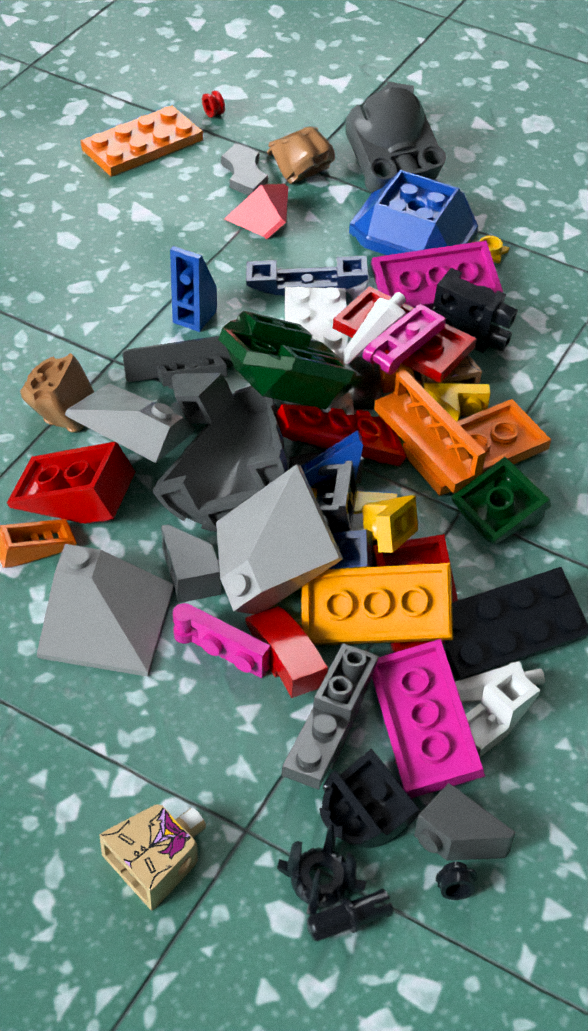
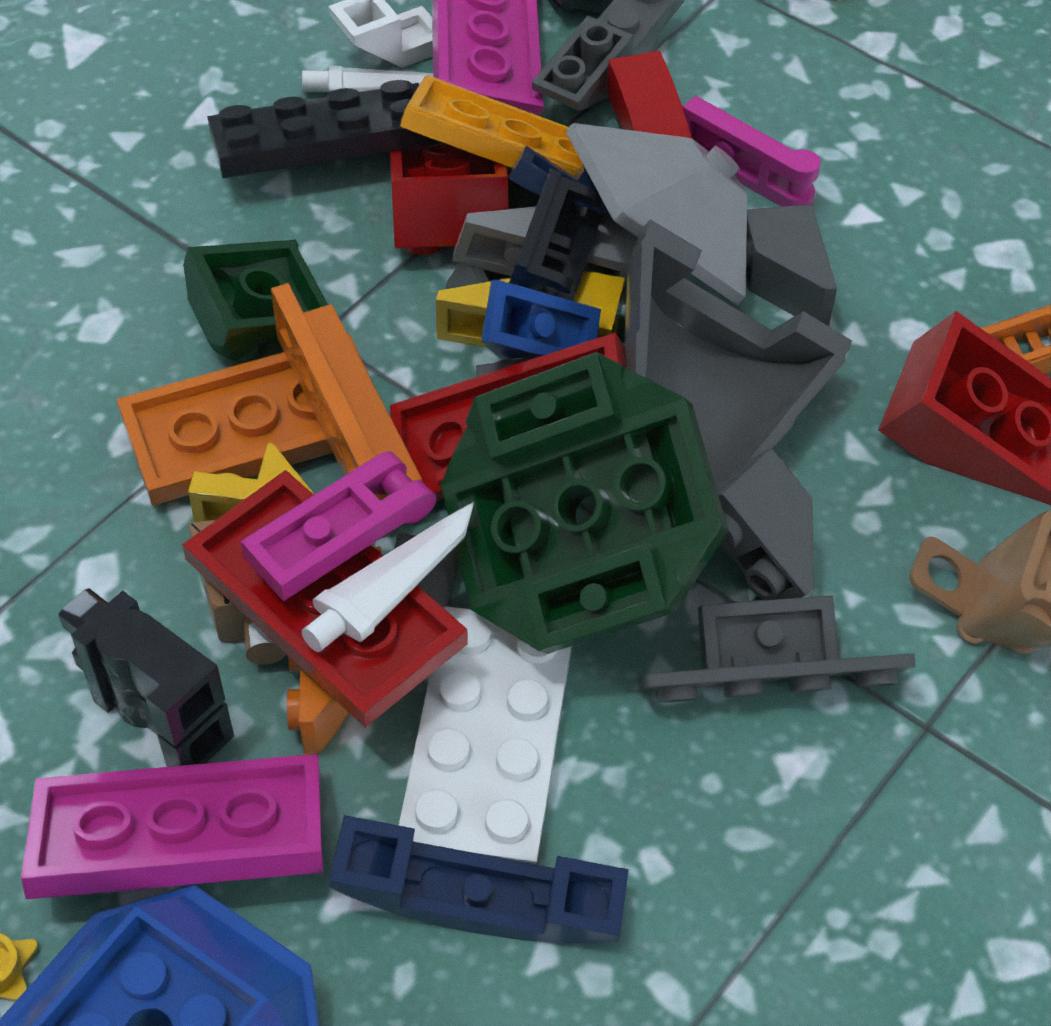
camera: 170 degrees left, 5 degrees up
light grey slope [37,544,174,677] -> none
light grey slope [65,383,195,463] -> none
blue slope [170,246,217,332] -> none
yellow slope [362,495,418,553] -> none

